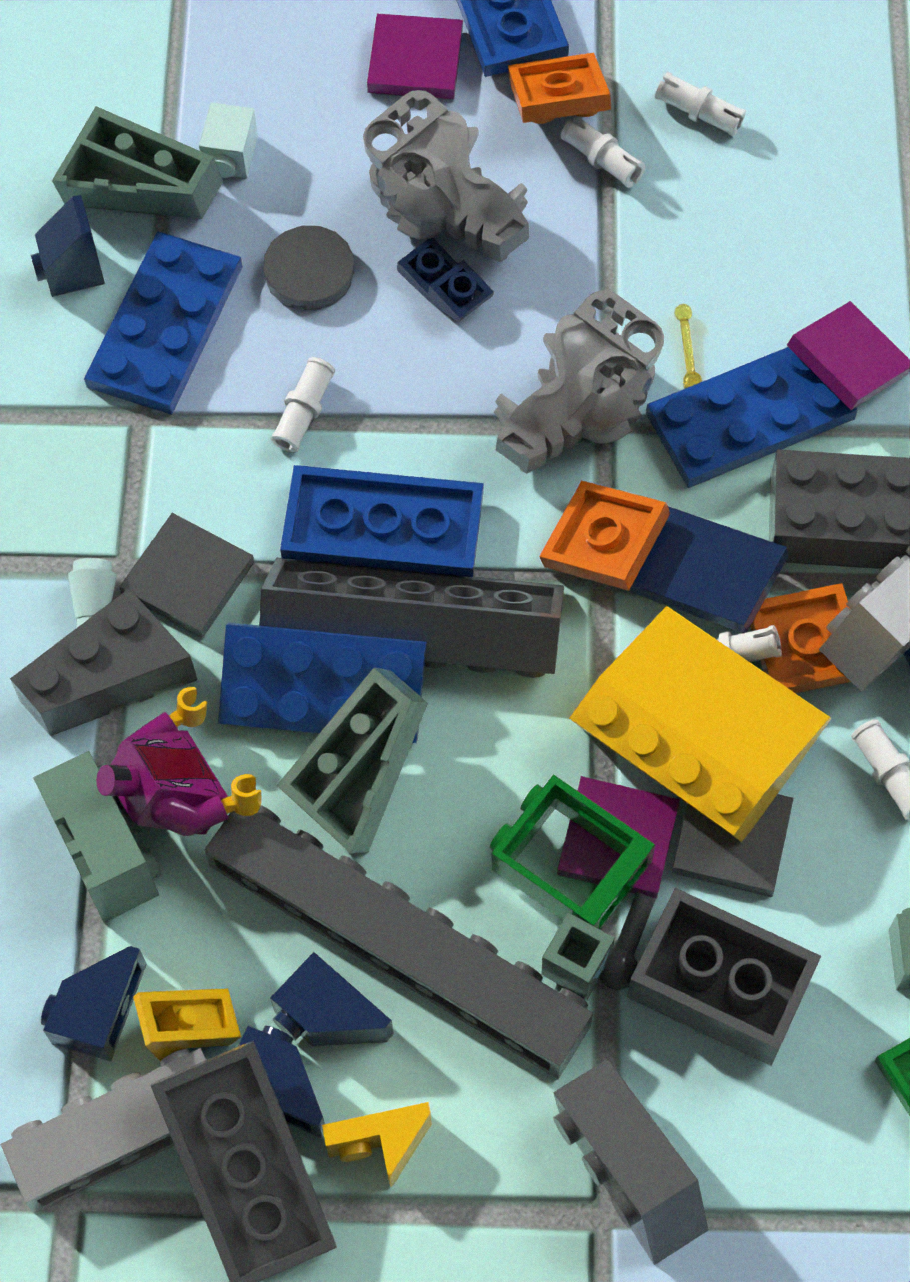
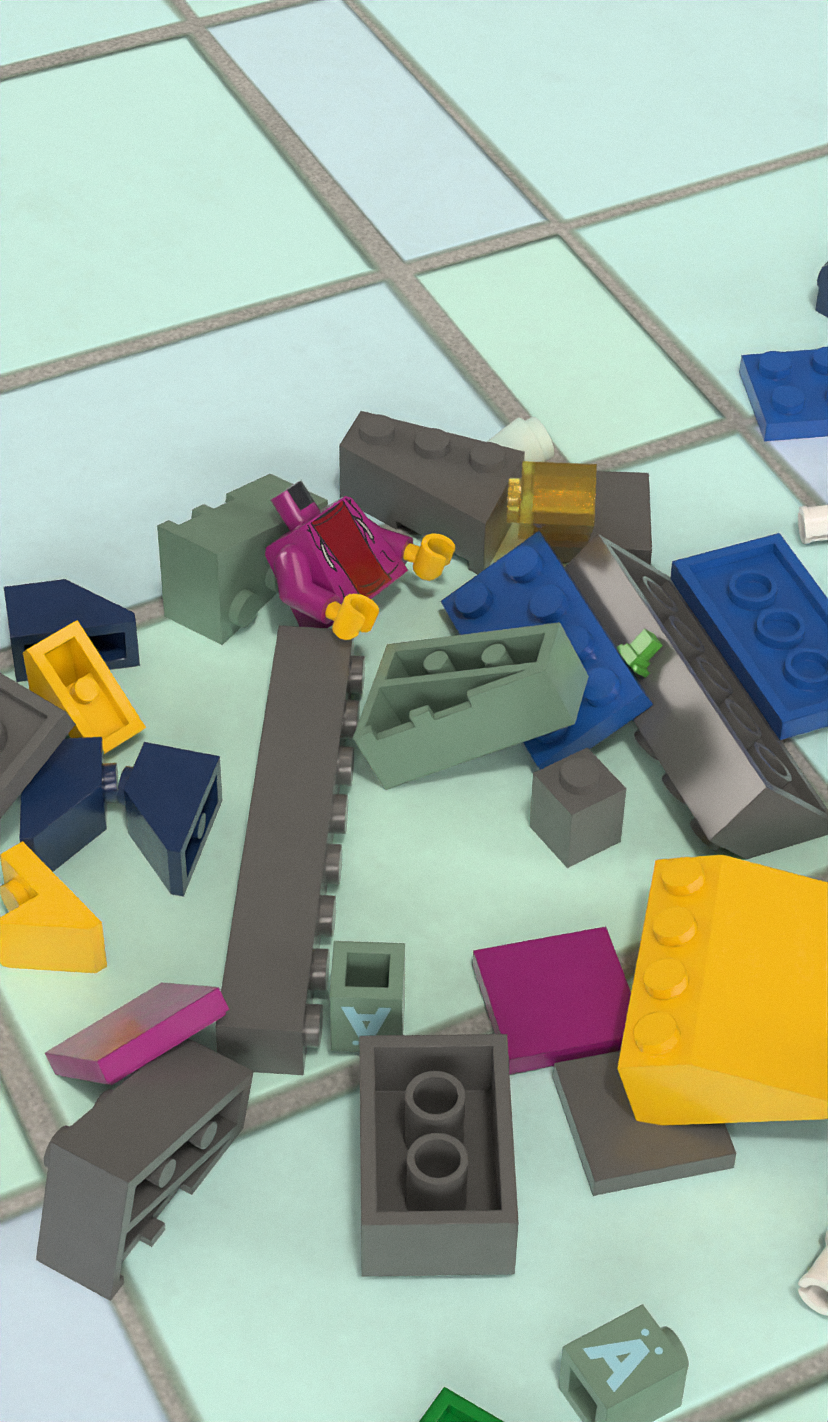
camera: 60 degrees right, 20 degrees down
green window [490,774,655,930] -> none
none -> magenta tile [45,982,229,1085]
none -> clear yellow brick [506,461,597,542]
none -> dark grey brick [529,747,626,868]
none -> bright green piece [617,628,663,678]

